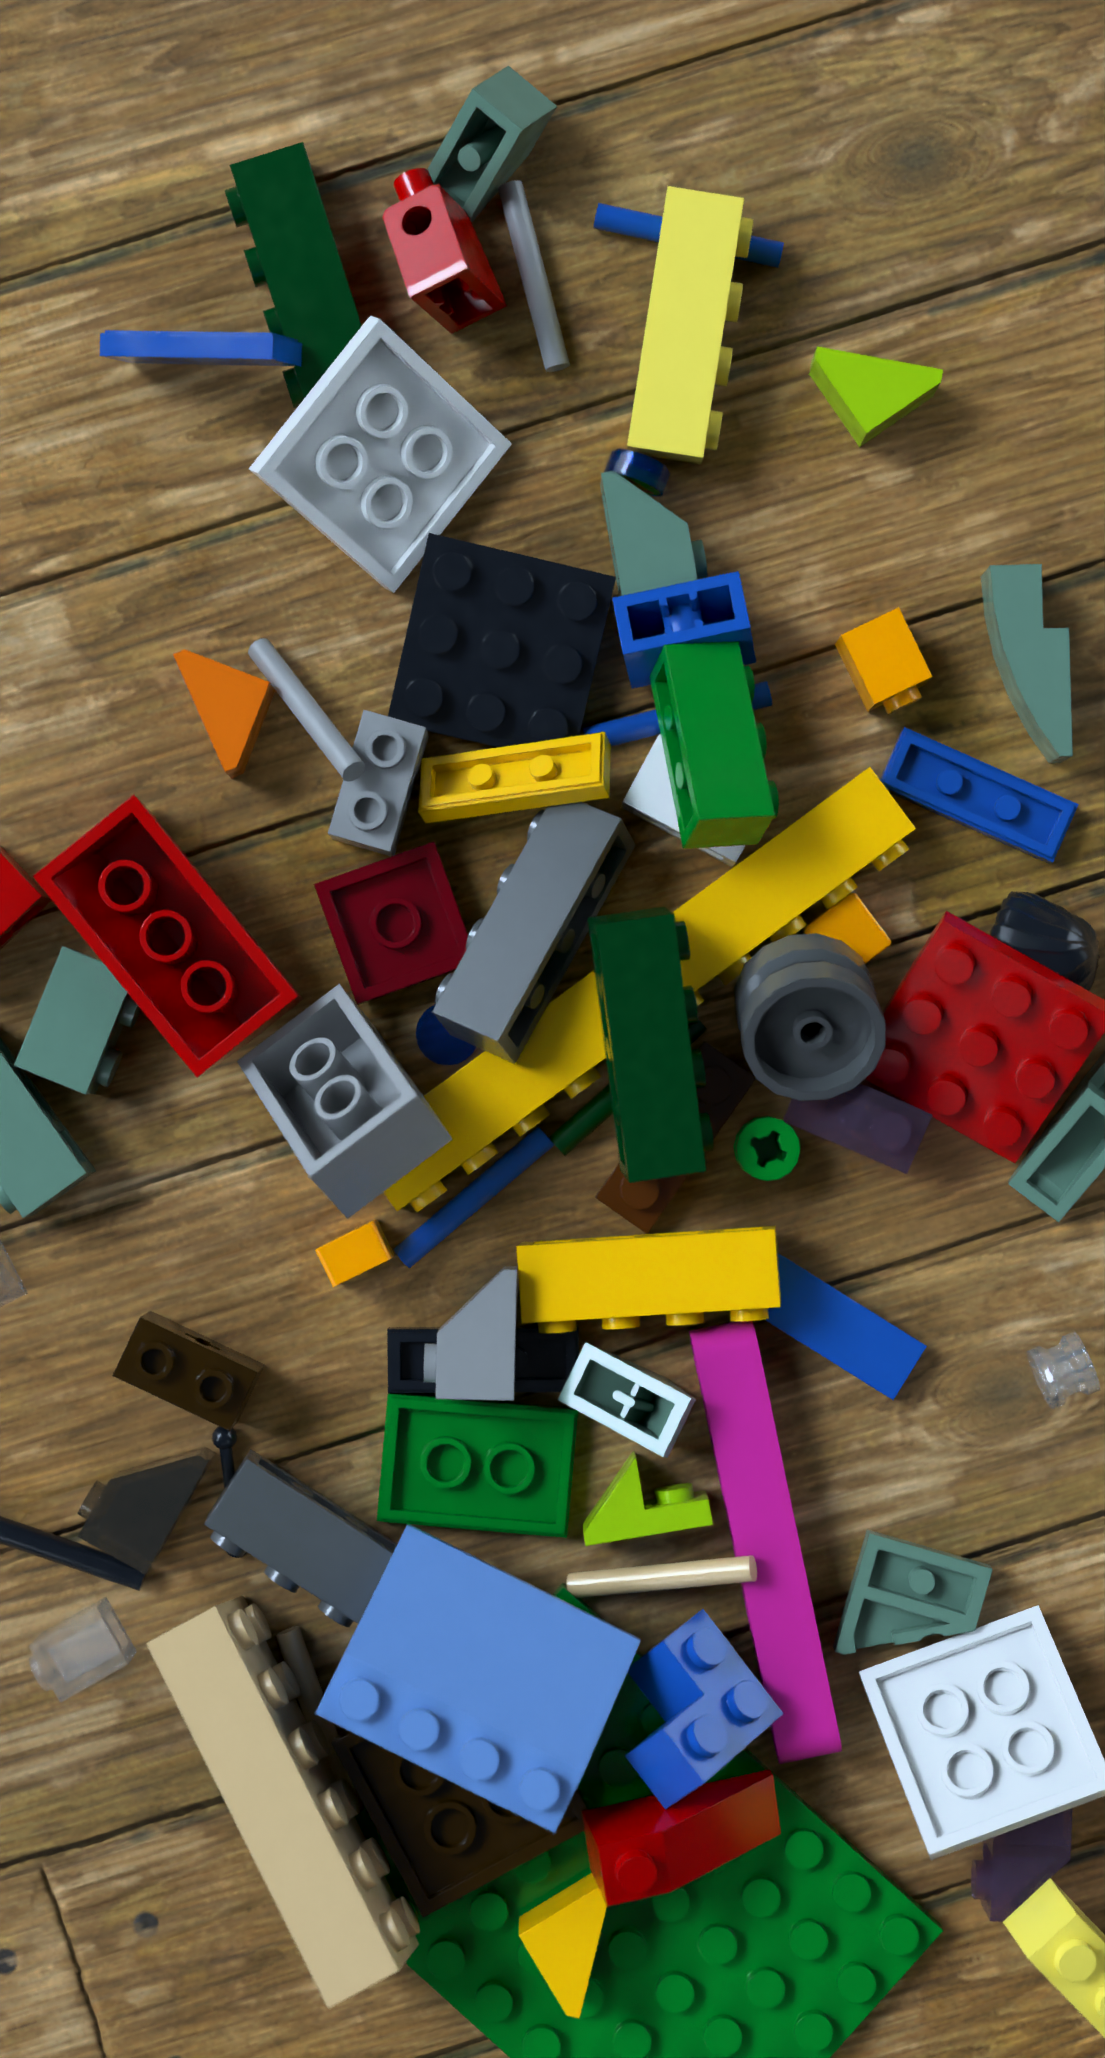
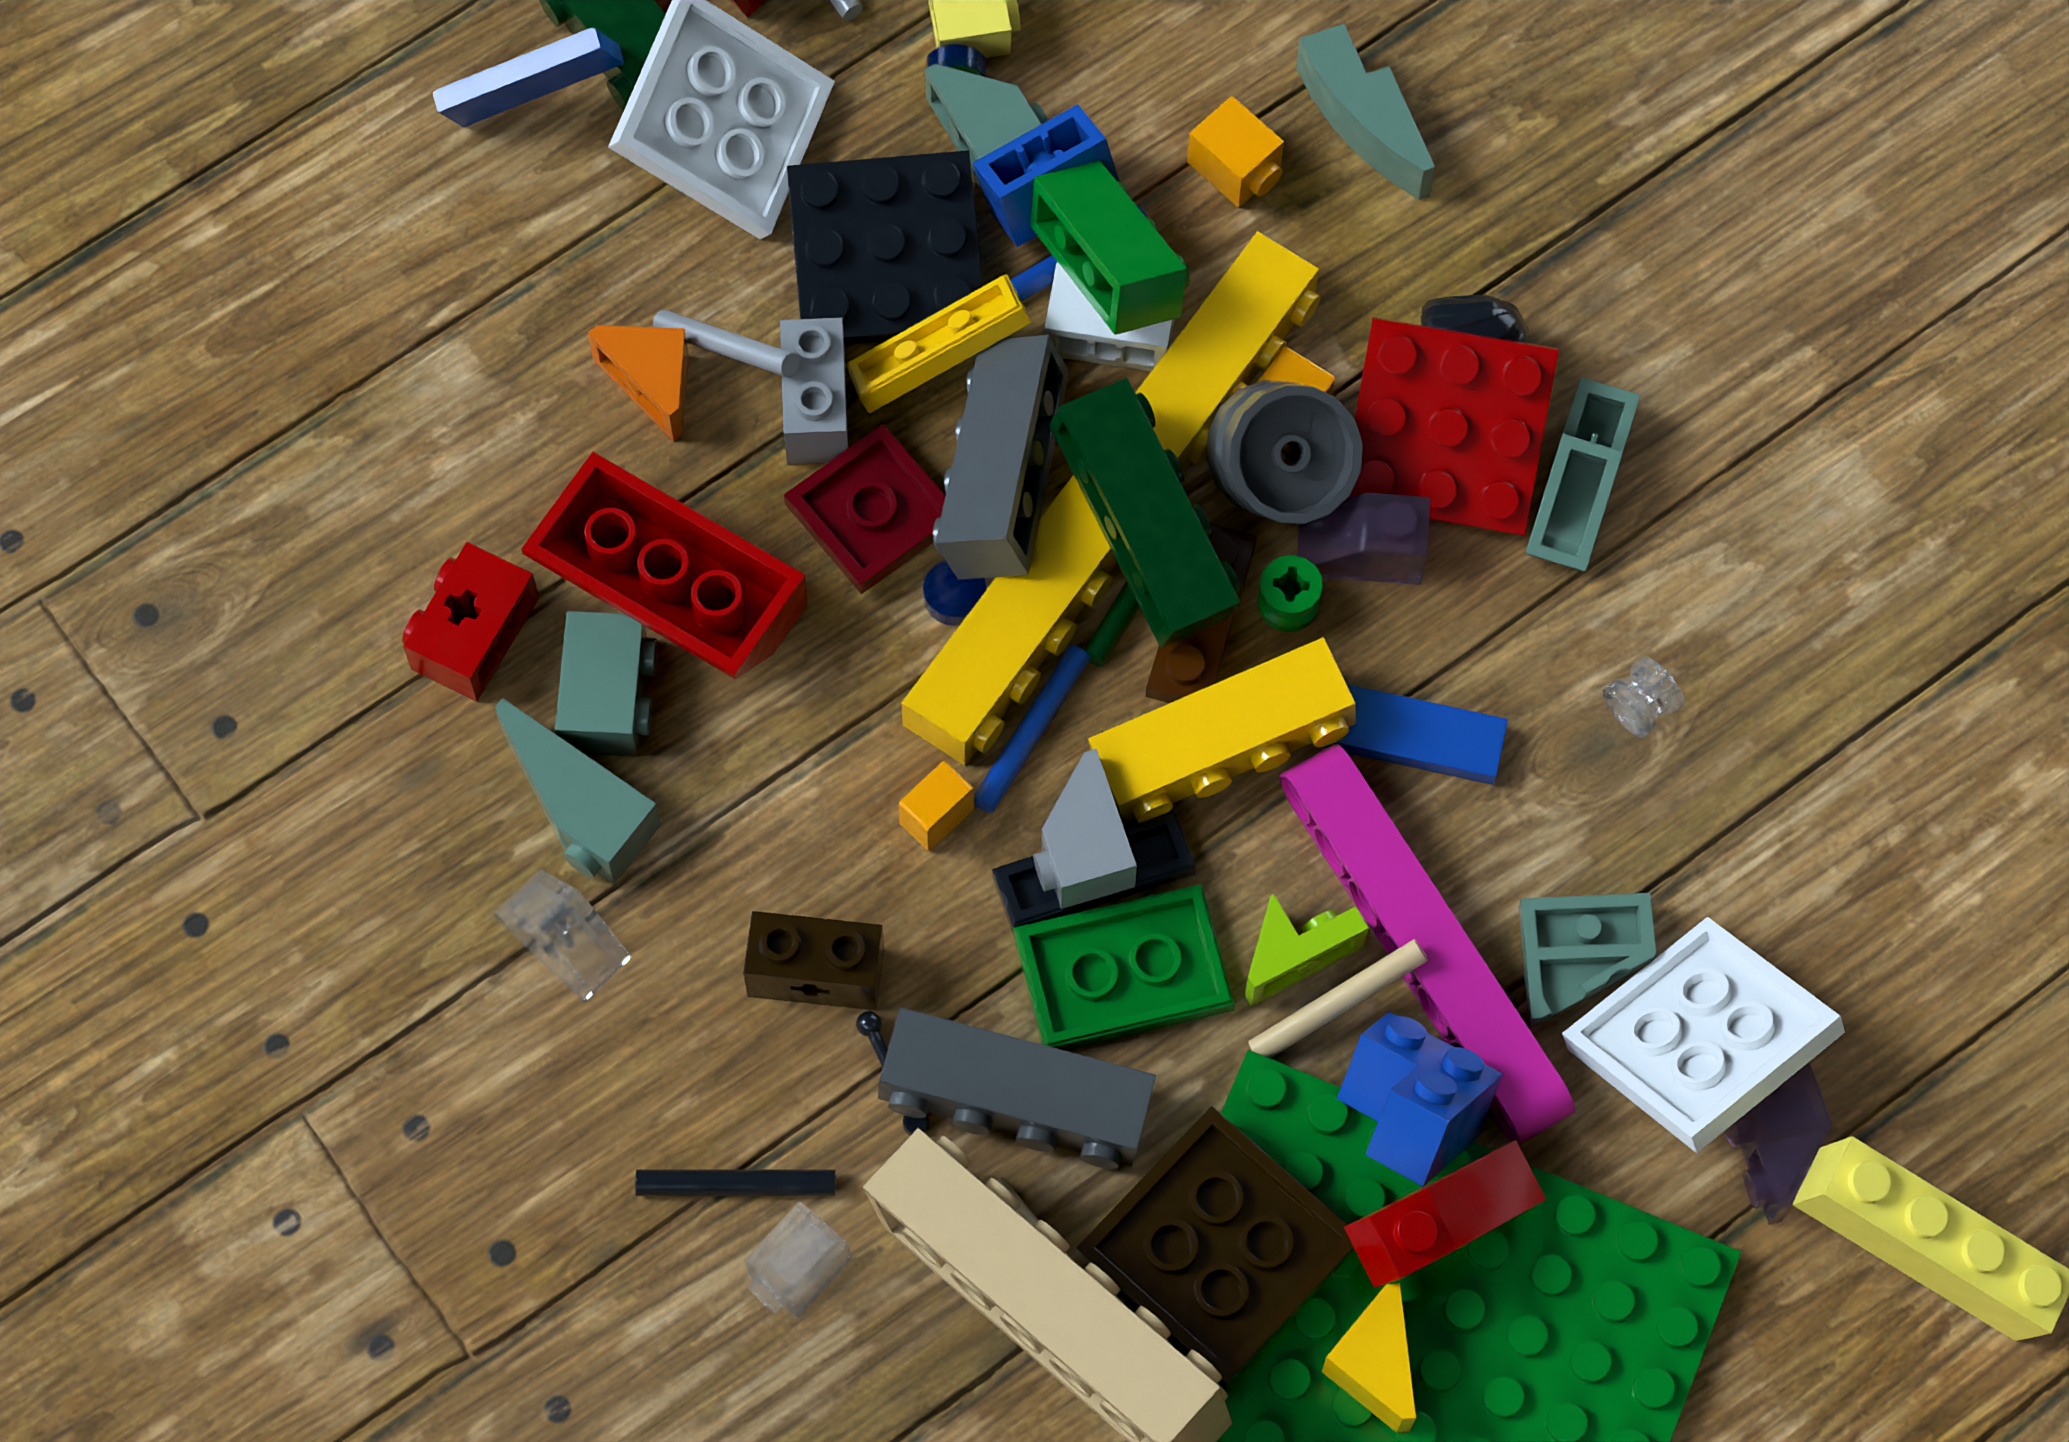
camera: 15 degrees left, 20 degrees down
clear smoke slope [78,1447,216,1574] -> none
light grey brick [237,984,453,1219] -> none
medium blue slope [315,1524,641,1833] -> none
sand green slope [558,1342,696,1458] -> none
blue tile [880,727,1079,864] -> none

